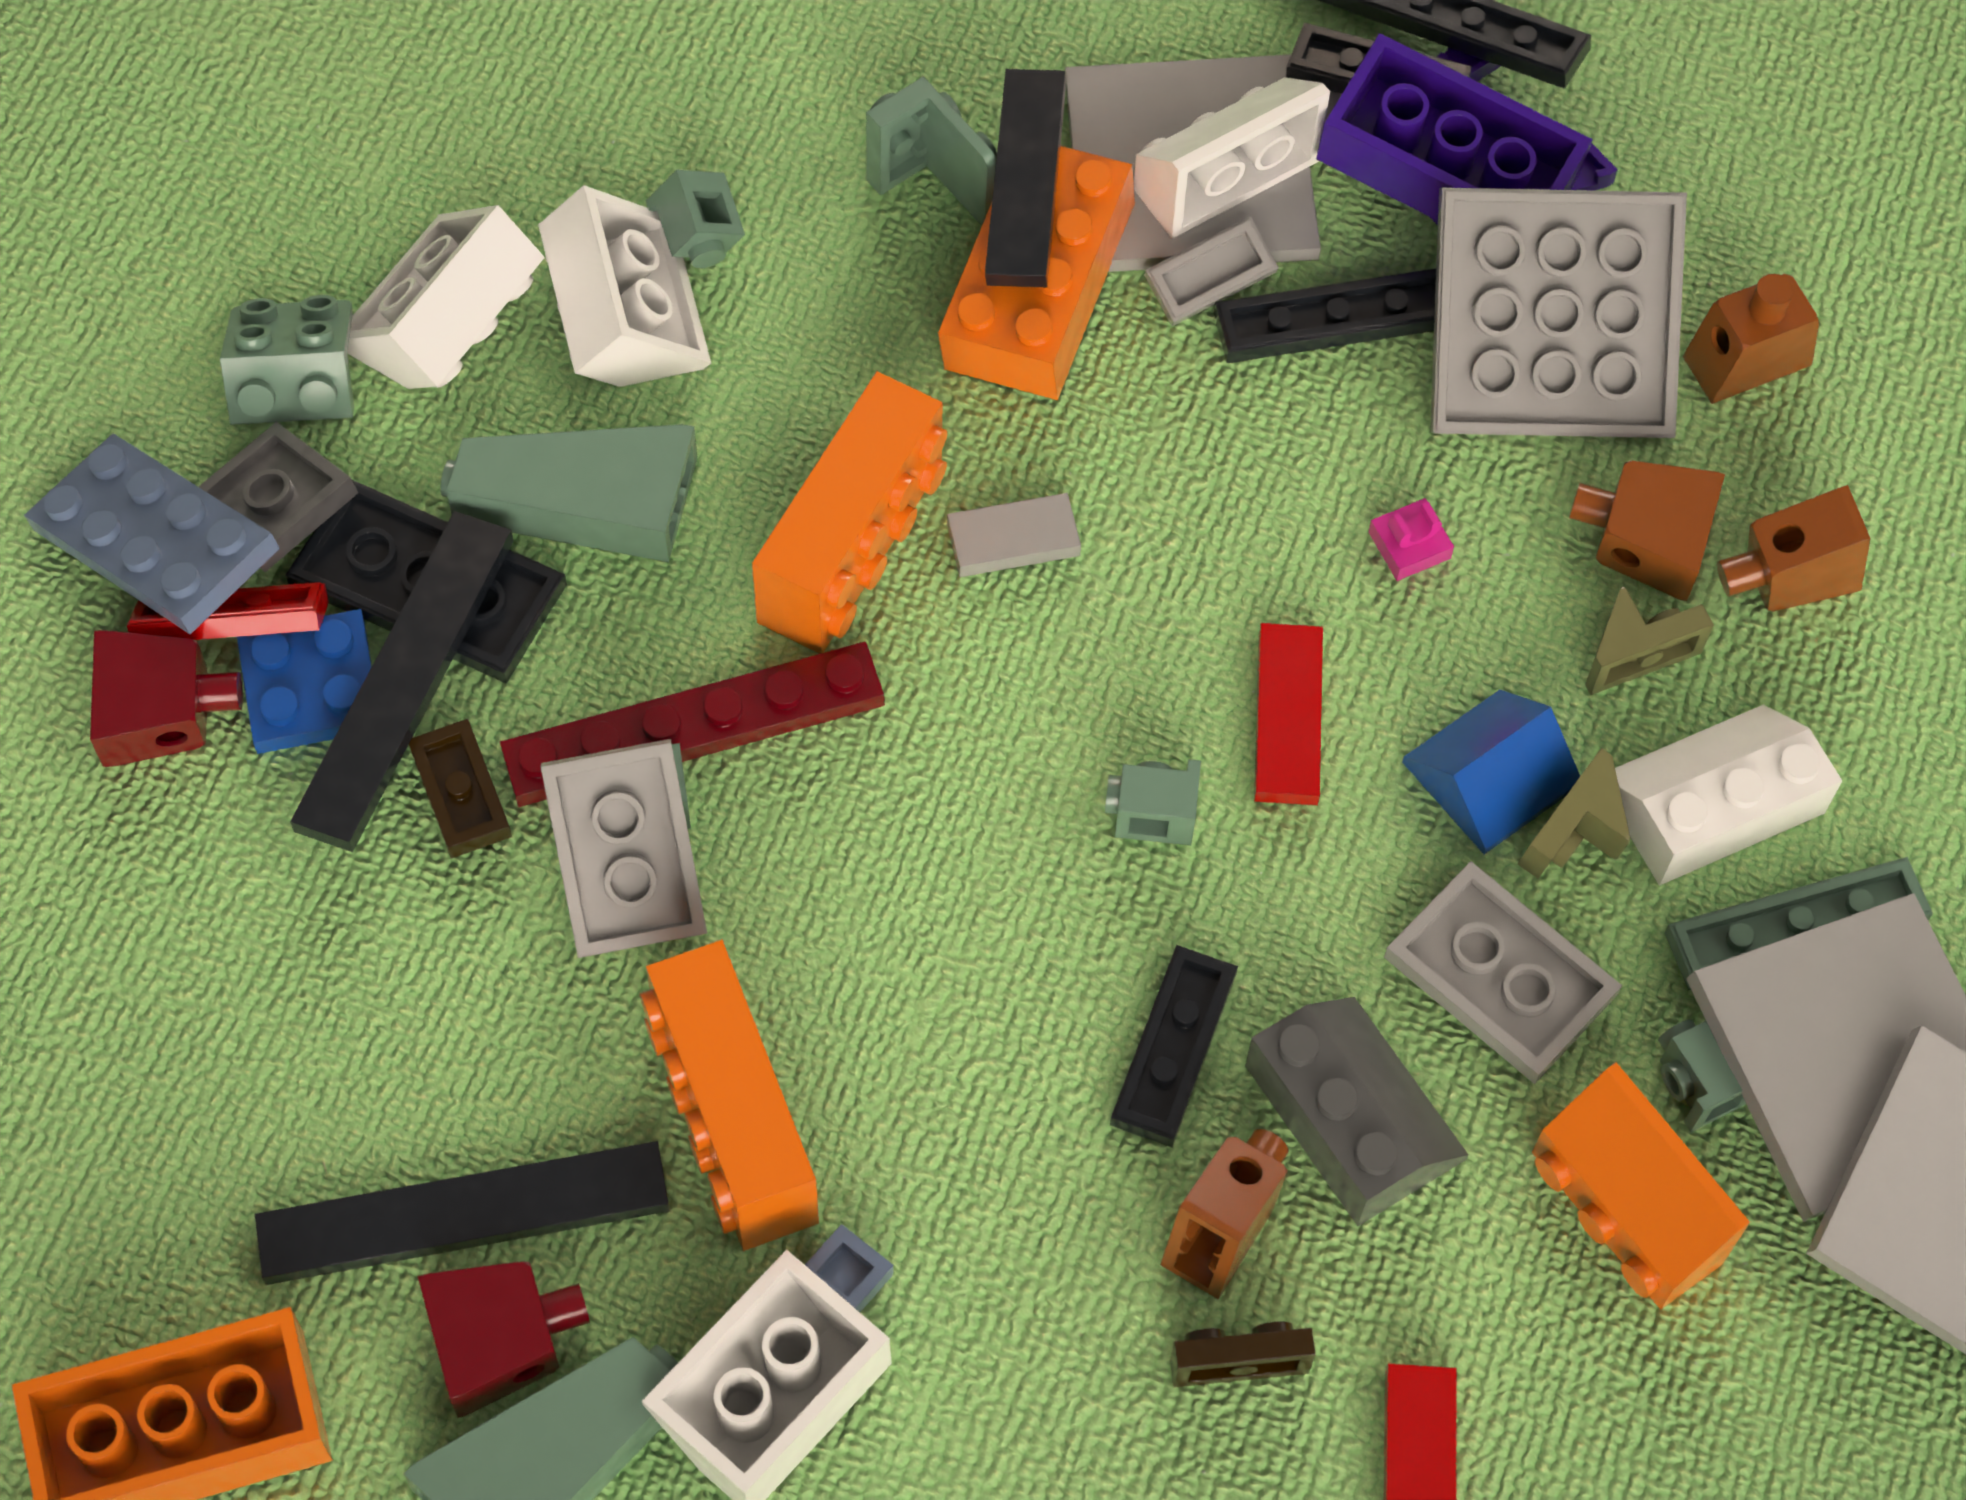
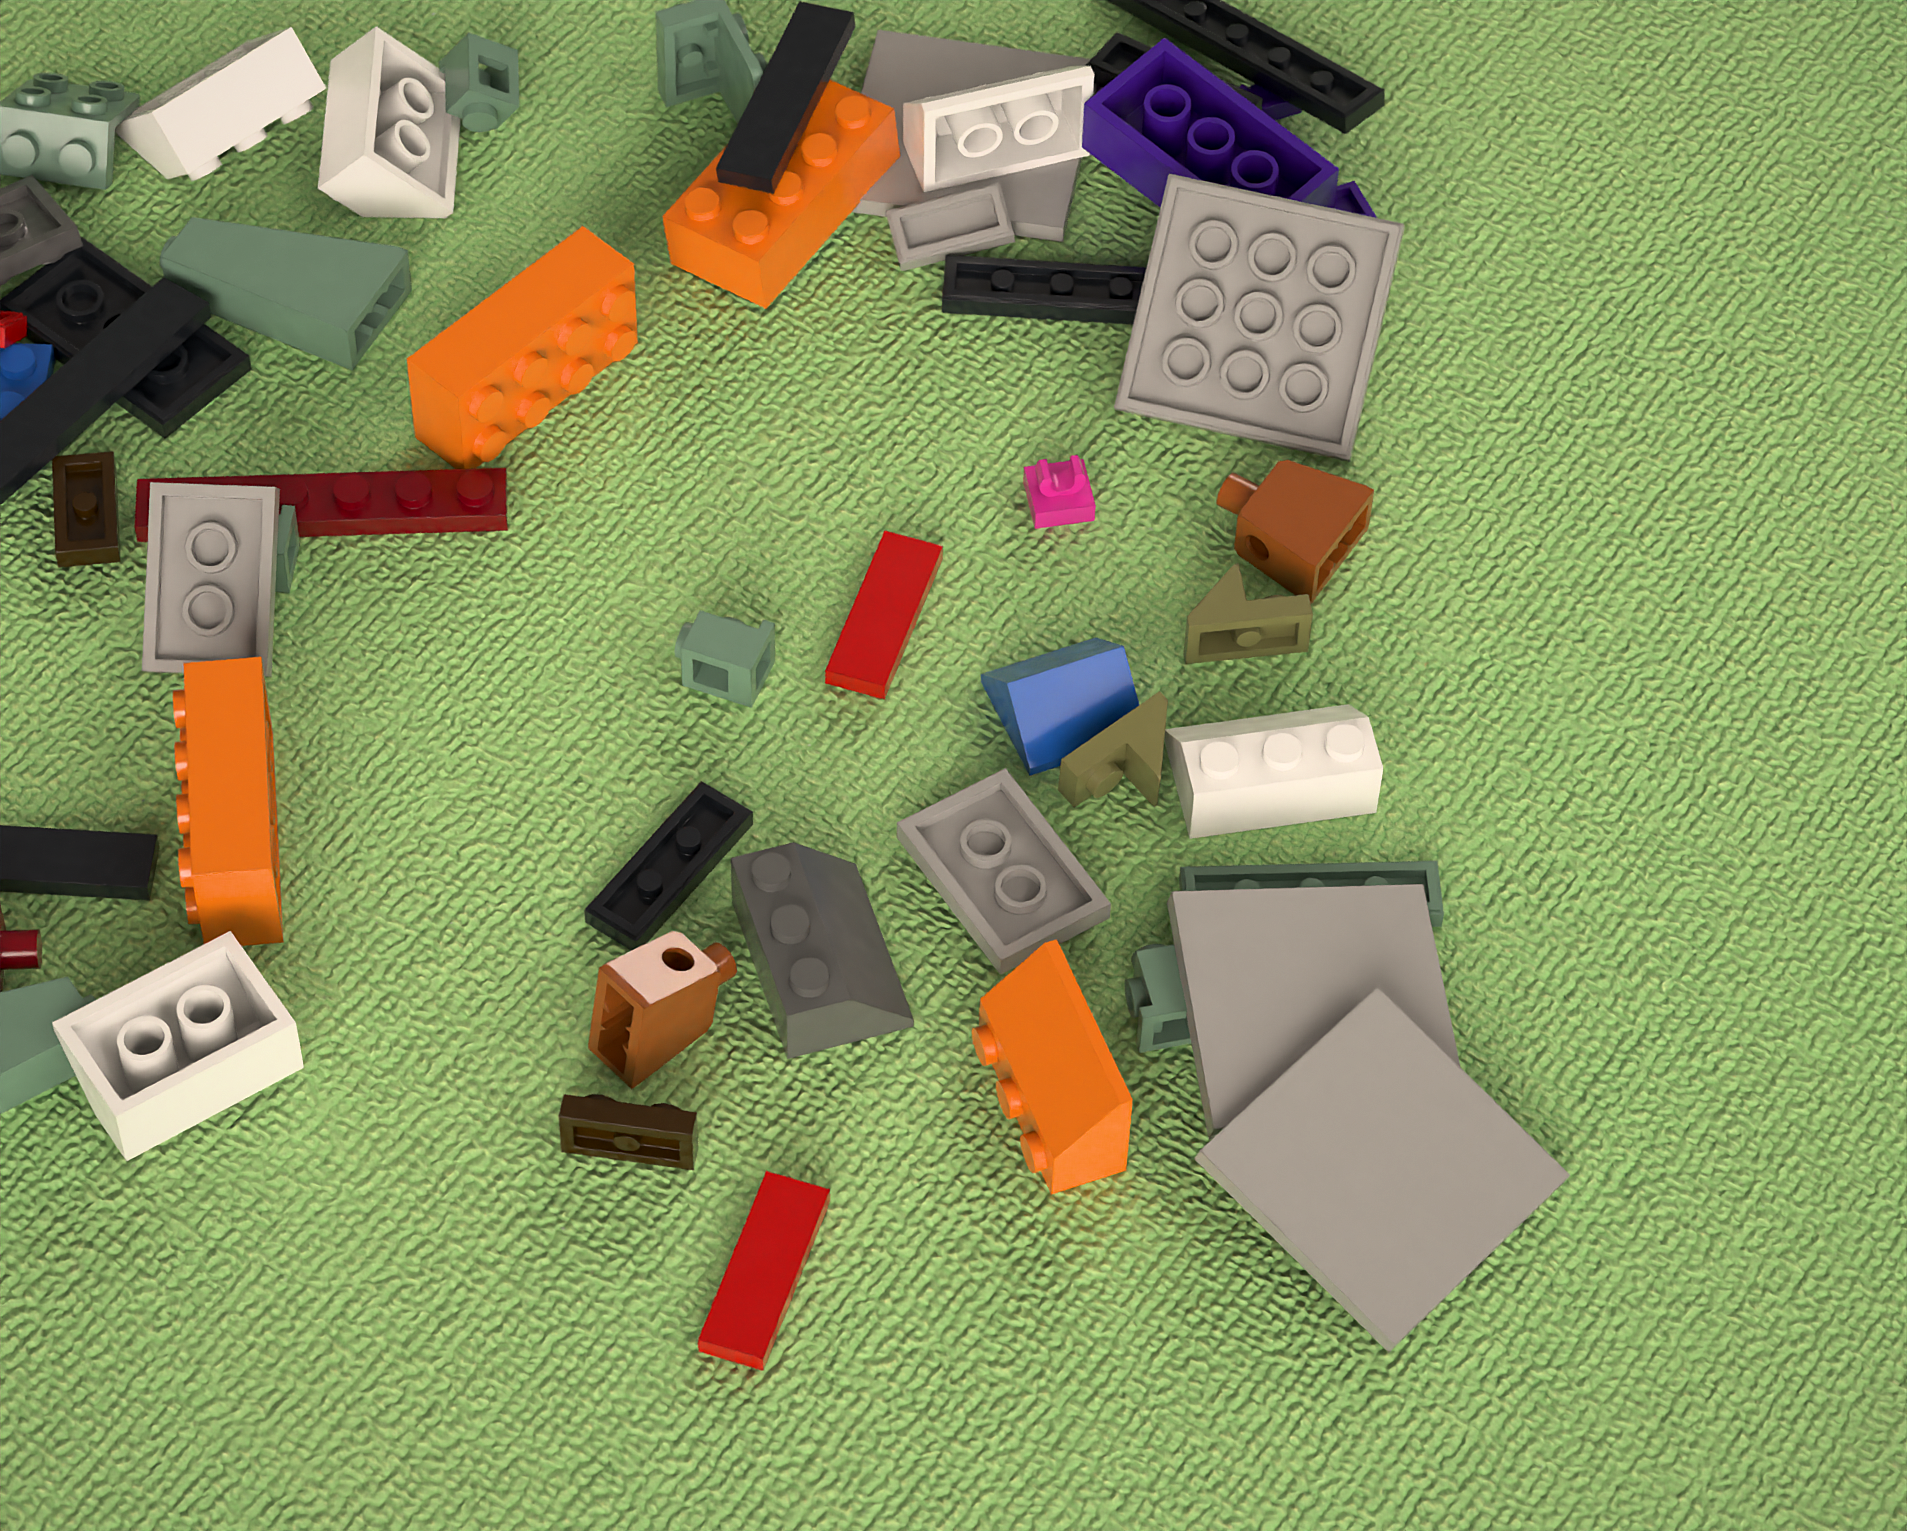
camera: 15 degrees right, 10 degrees down
sand blue plate [805,1224,894,1312] -> none
light grey tile [947,493,1081,577] -> none
dark orange torso [1683,274,1819,404] -> none
dark orange torso [1717,485,1871,612] -> none

